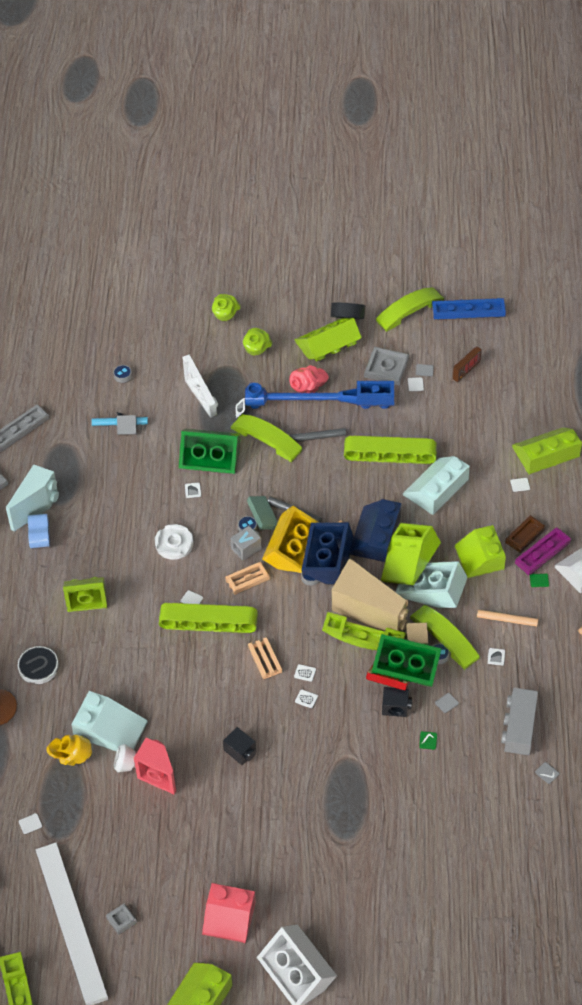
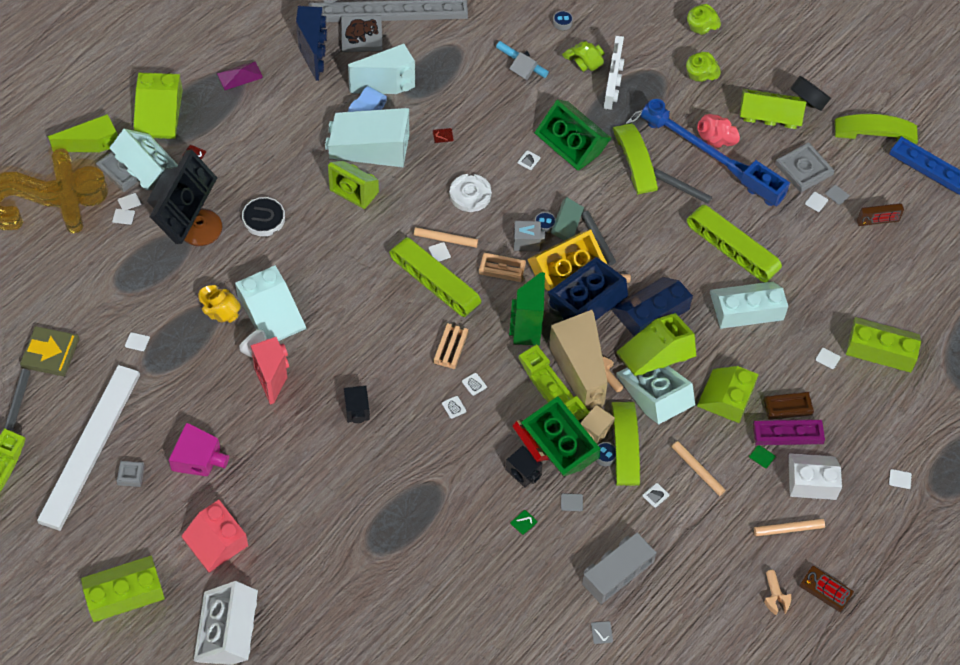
camera: 35 degrees right, 5 degrees up
none -> dark pink torso [169,423,229,476]
none -> light aqua slope [325,108,410,167]
none -> light nougat bar [414,227,478,248]
none -> clear red sticker [433,128,454,143]
none -> green slope [509,272,545,346]
none -> lime head [562,41,605,72]

